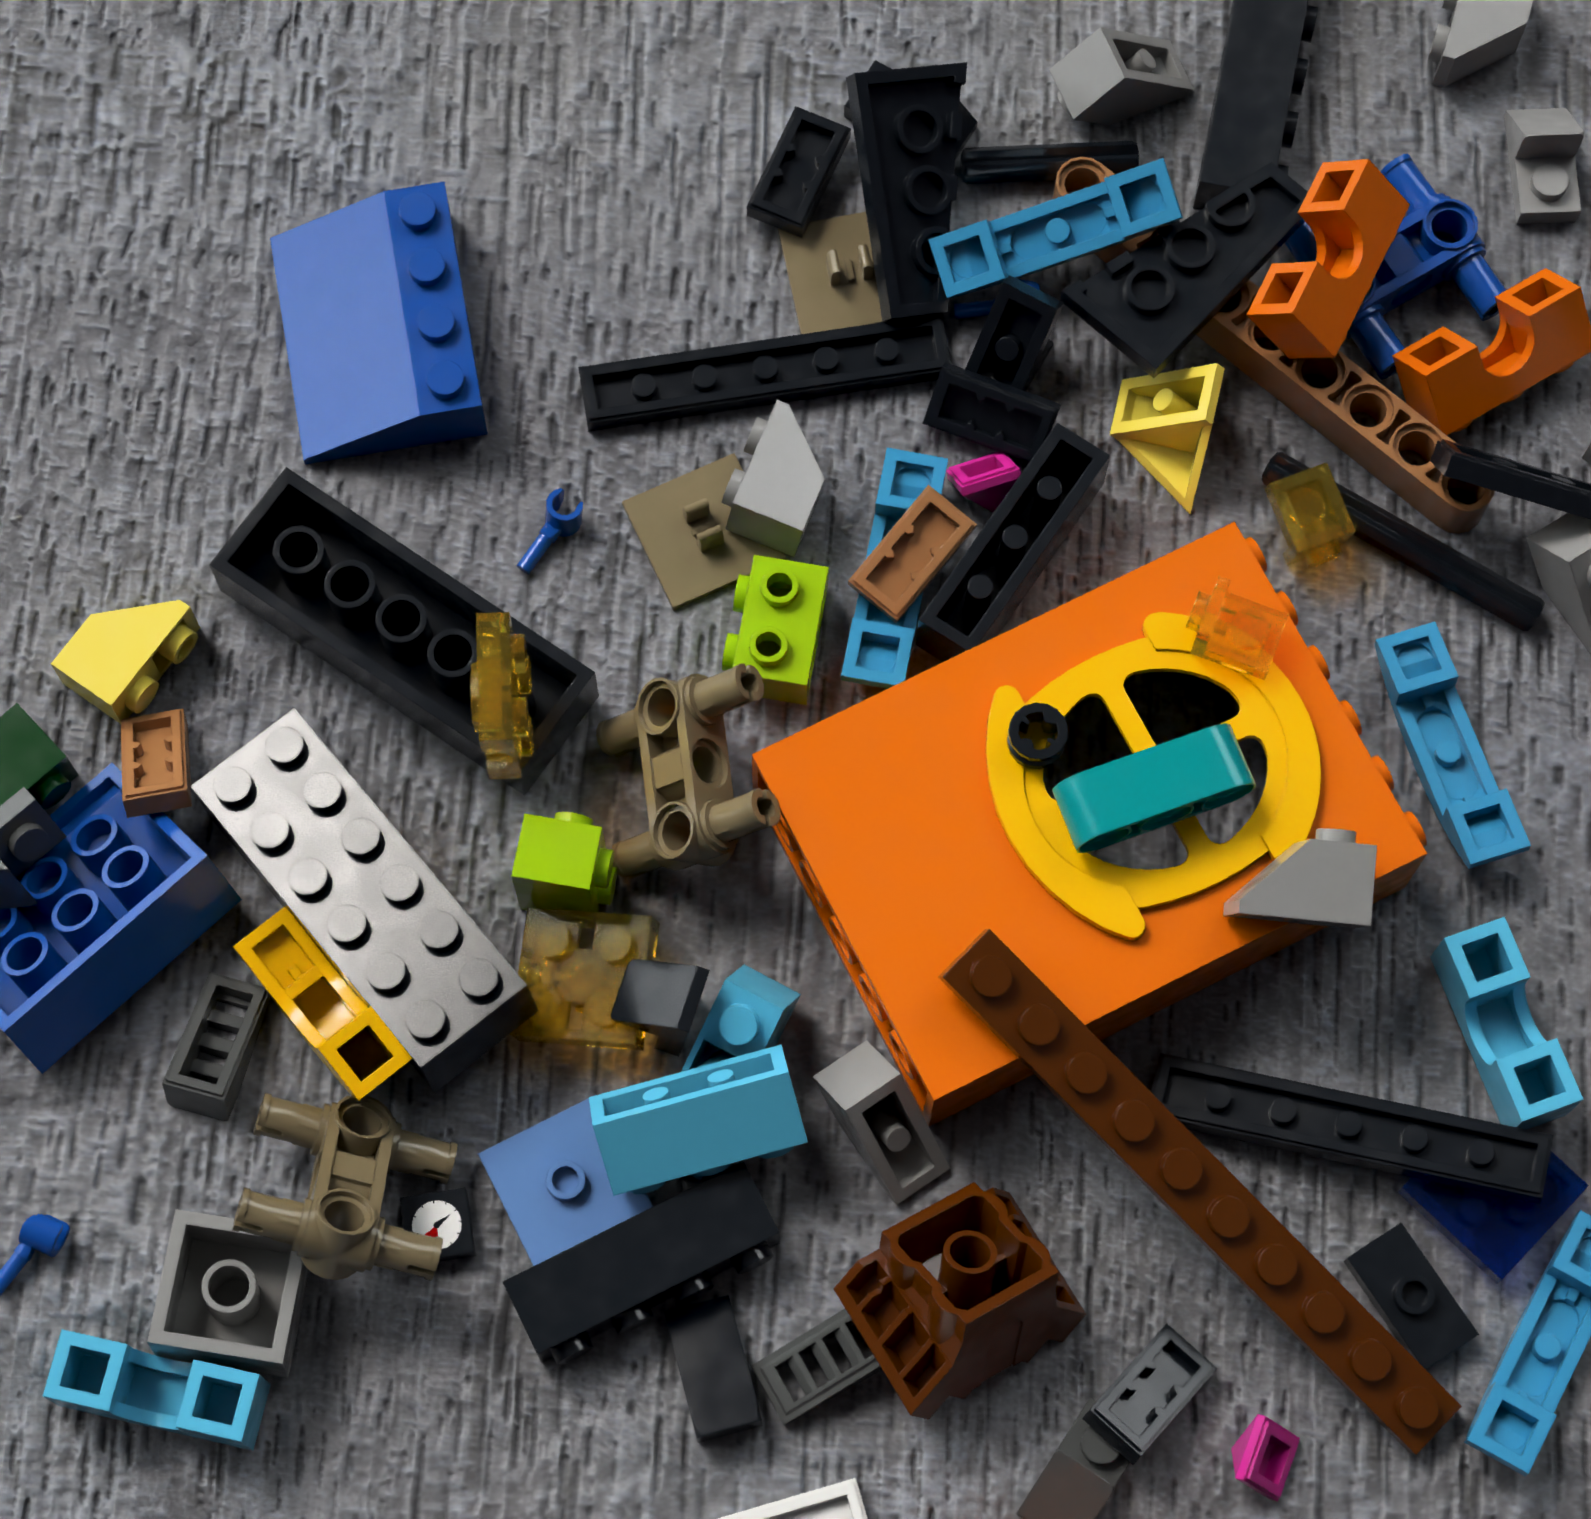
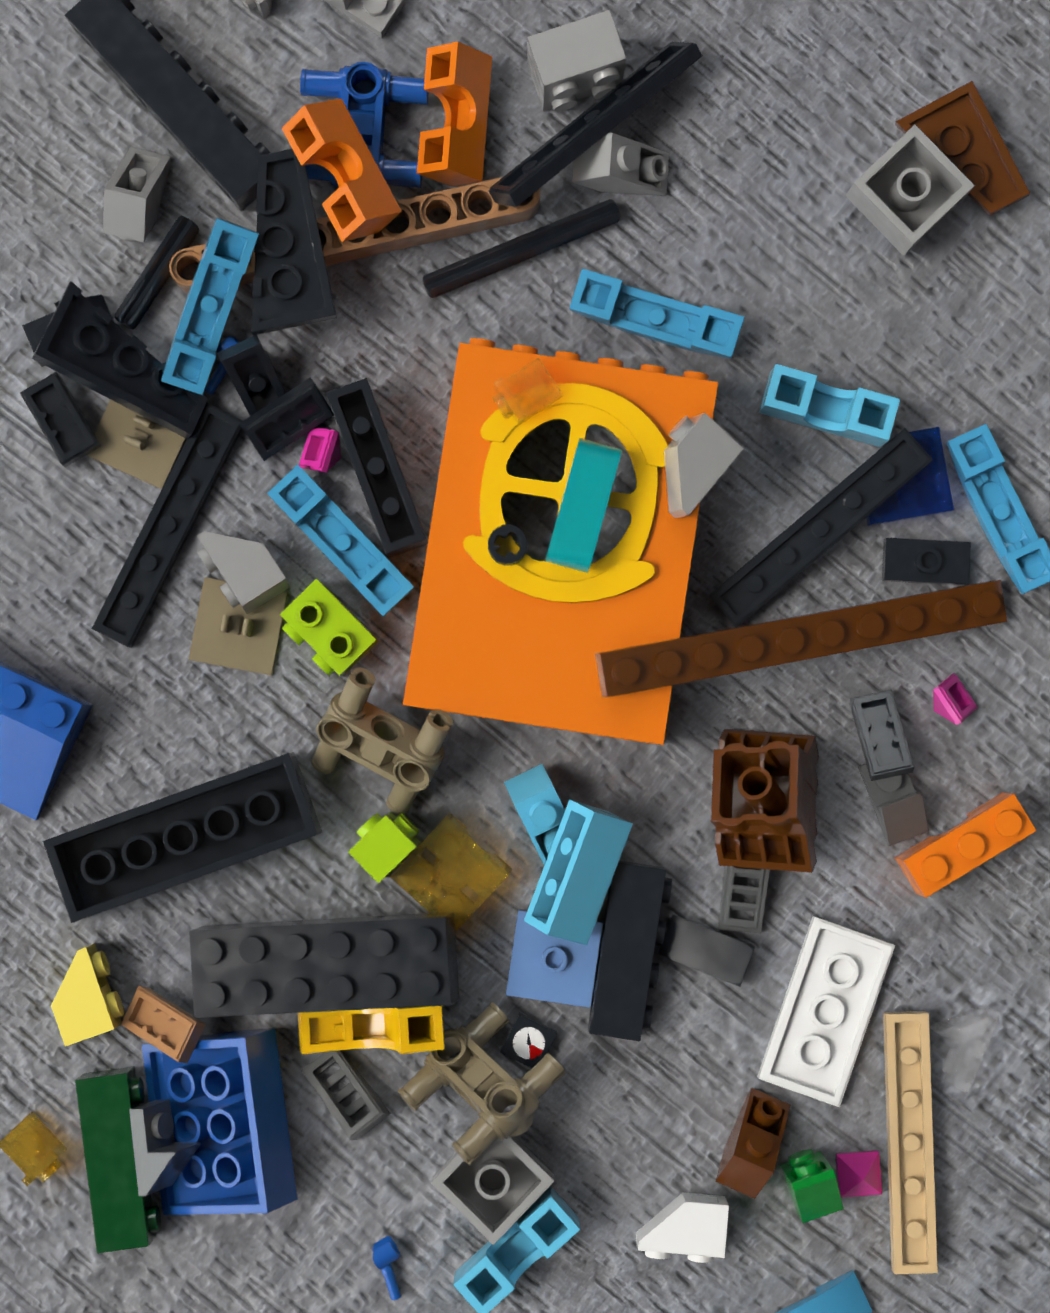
camera: 55 degrees left, 15 degrees up
clear yellow brick [470,612,534,780] -> none
blue hand [517,488,583,575] -> none
black slope [611,959,710,1057] -> none
light grey slope [813,1040,950,1205] -> none
medium nougat plate [848,485,977,624] -> none
light yellow slope [1110,363,1225,514] -> none
clear yellow bracket [1265,462,1356,568] -> none

